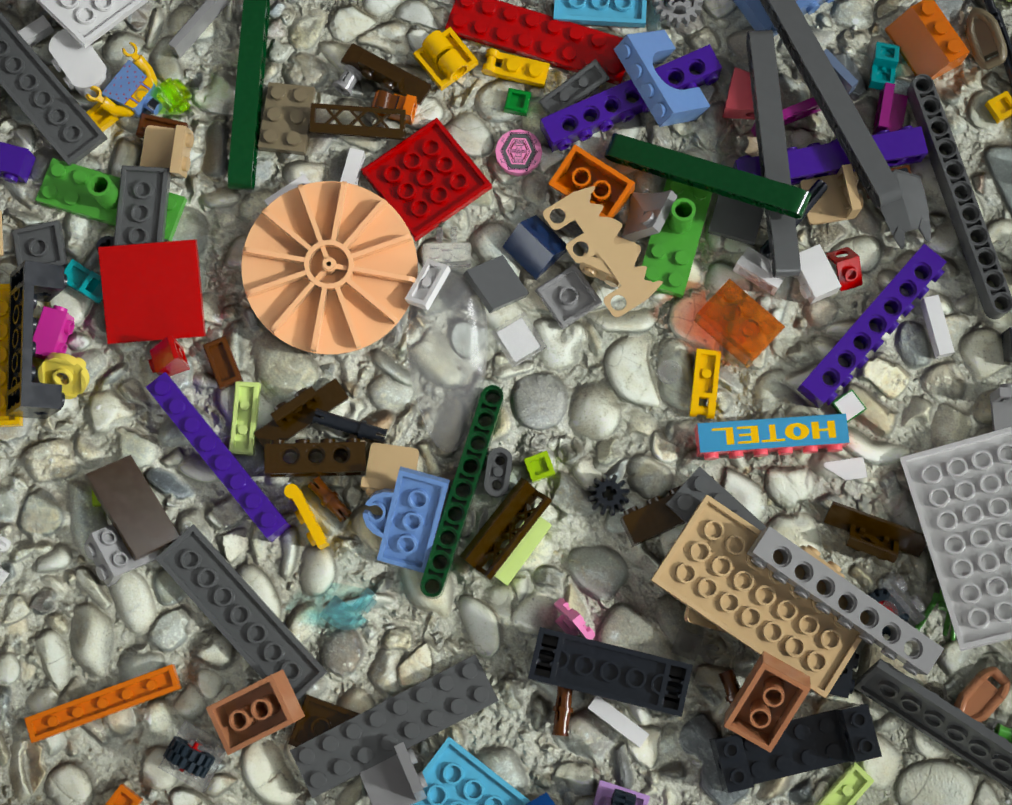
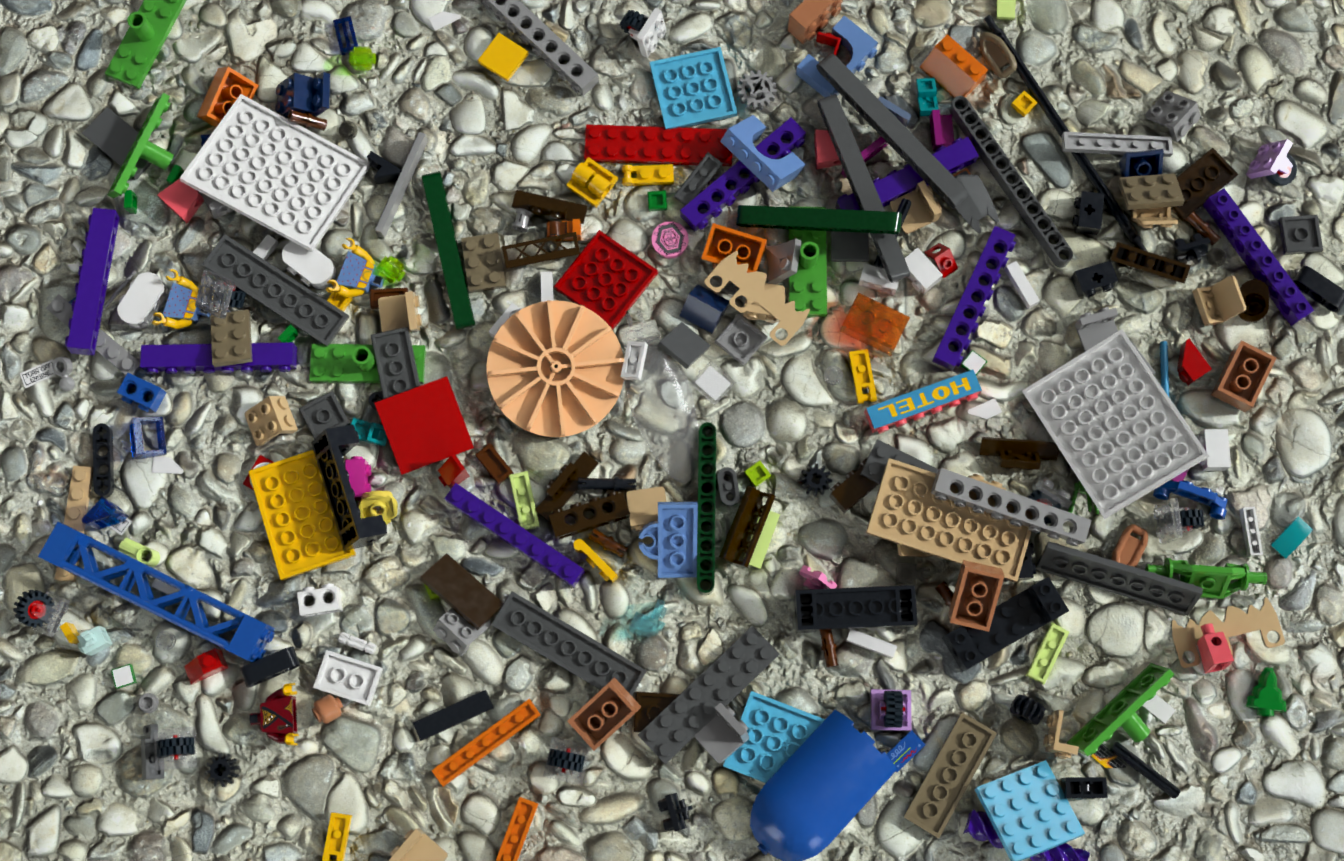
camera: 15 degrees left, 0 degrees up
none -> green tile [278,324,299,343]
none -> black tile [413,690,494,741]

